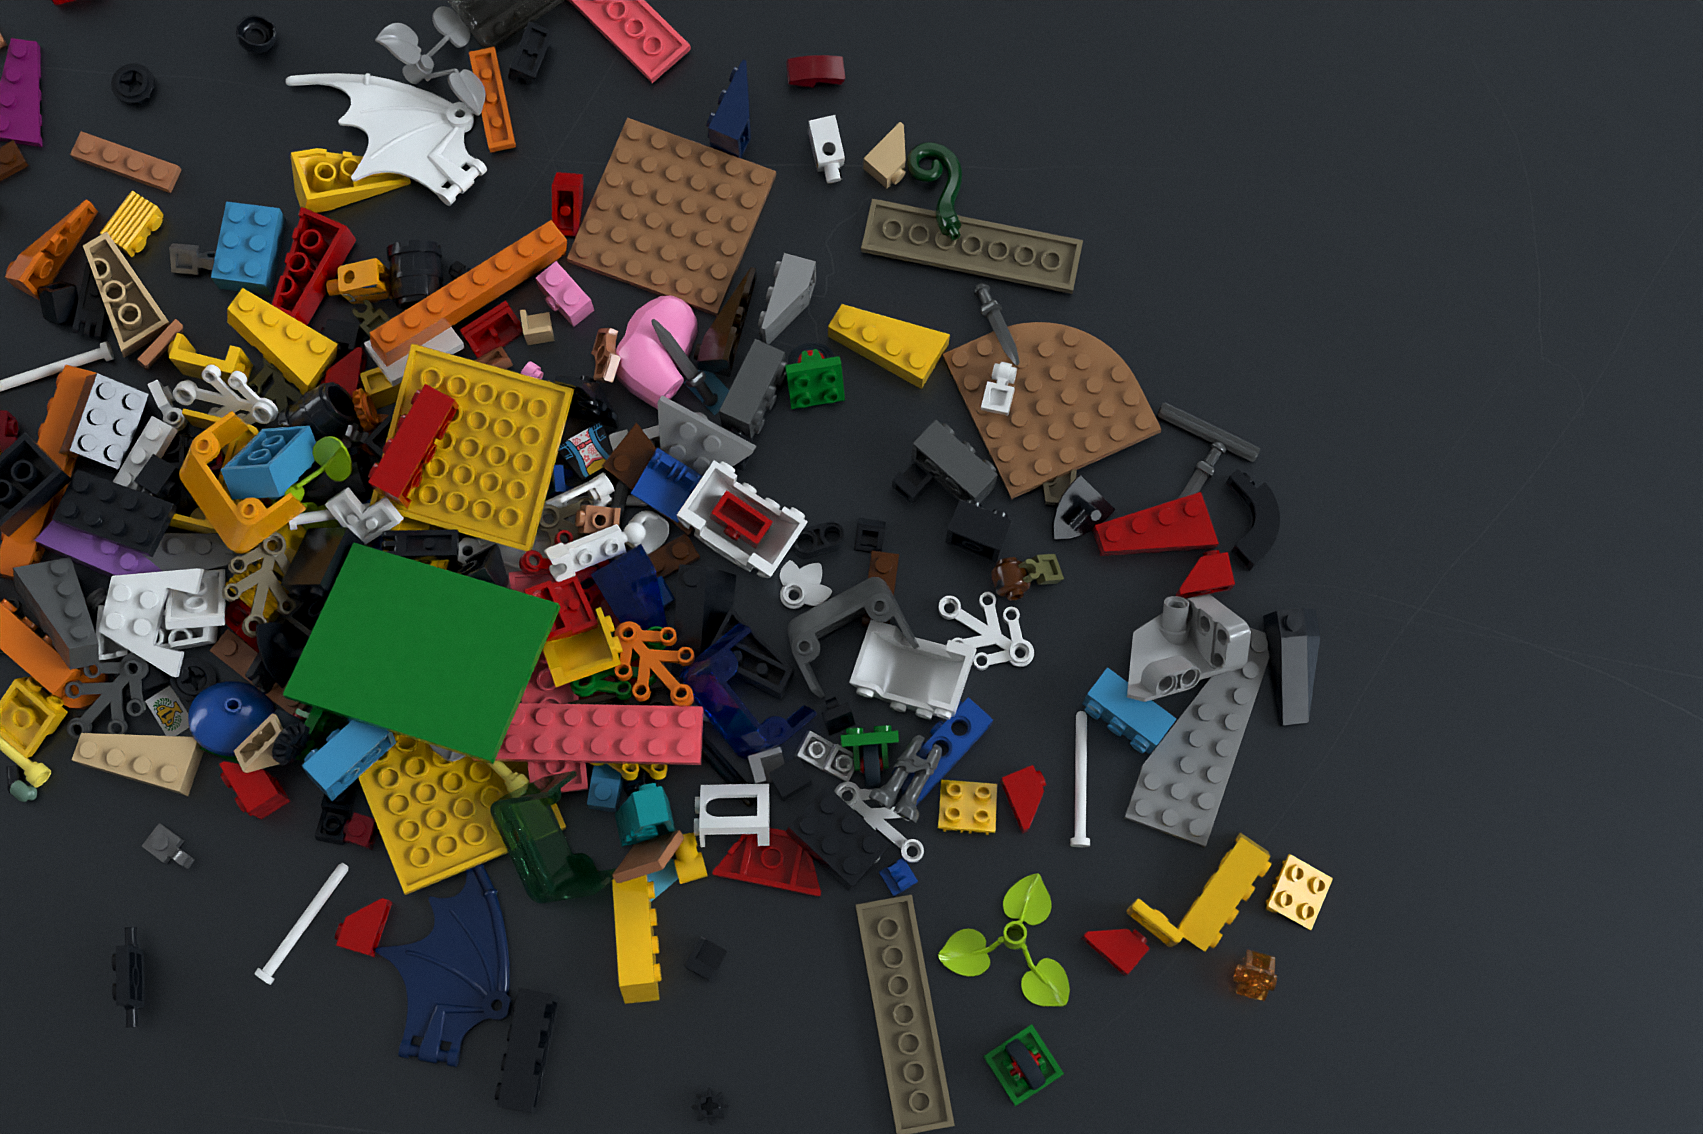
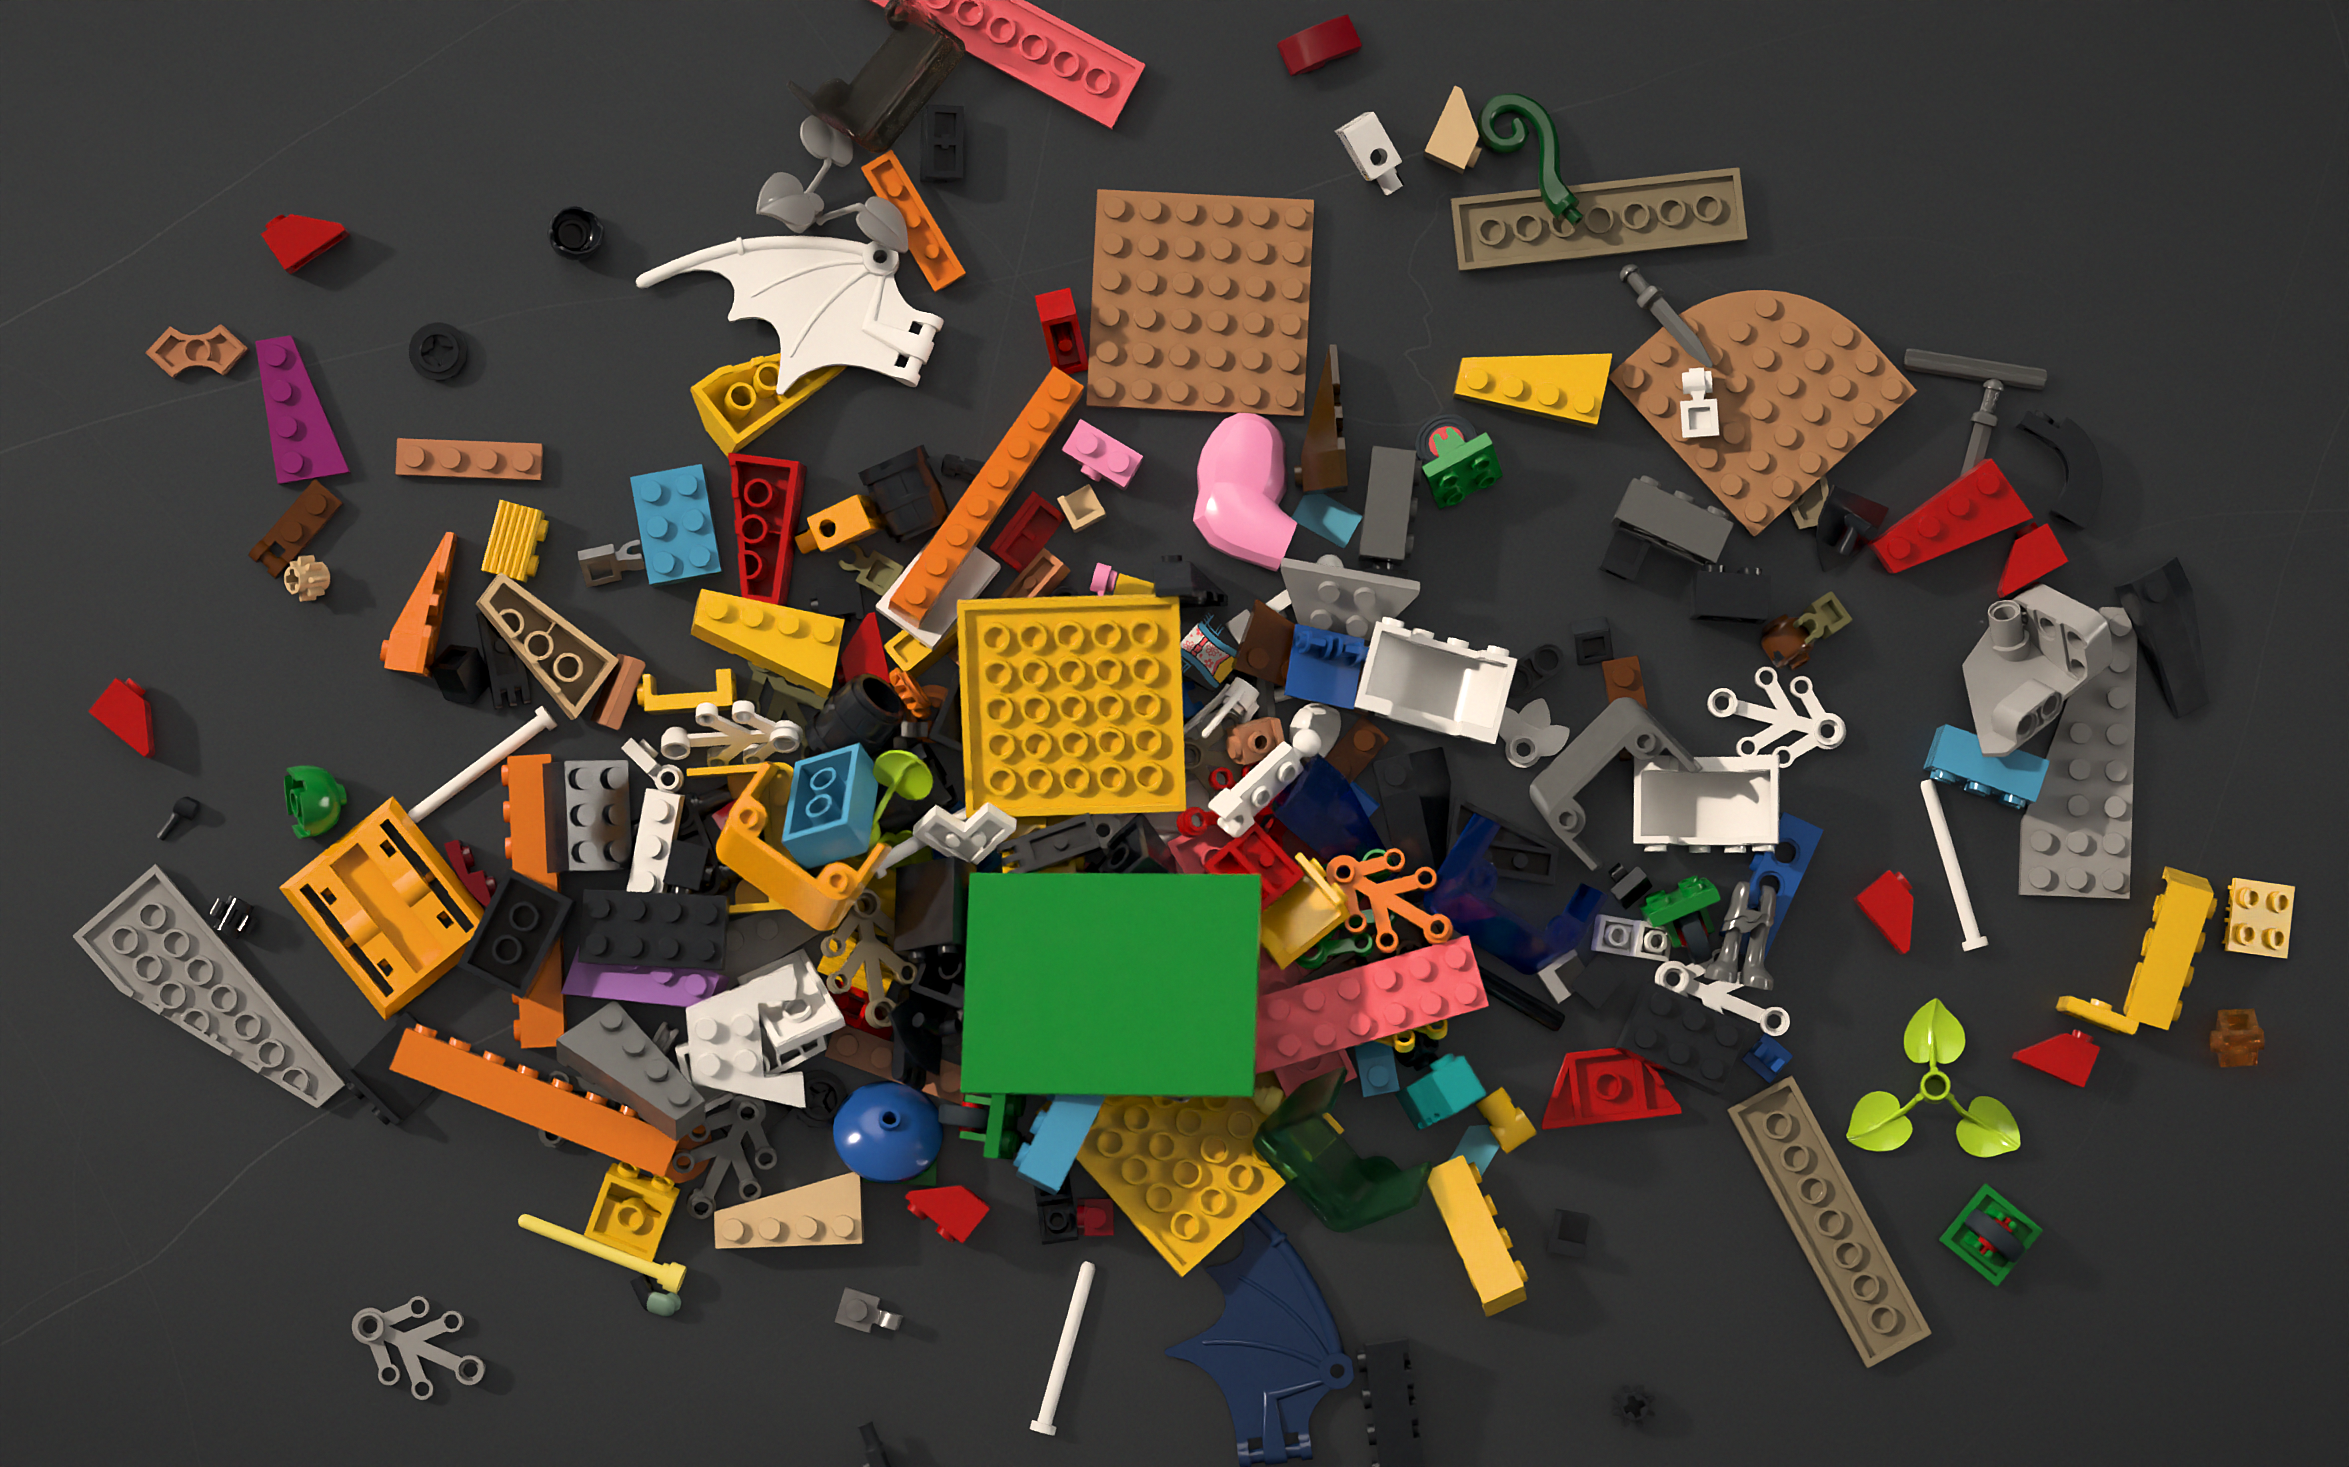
camera: 15 degrees left, 10 degrees up
white sticker [145,686,189,736] -> none
tan slope [234,713,283,773] -> none
black gear [272,721,311,765] -> none
red slope [335,898,393,957] -> none
red wedge [368,384,459,509] -> none
nougat tile [591,328,621,383] -> none
nougat tile [612,830,684,883] -> none
dark grey sword [651,319,718,406] -> none
white panel [694,784,770,847] -> none
dark blue slope [706,59,751,158] -> none
red brick [710,490,773,549] -> none
light grey slope [758,253,816,345] -> none
yellow hinge [938,779,997,835] -> none

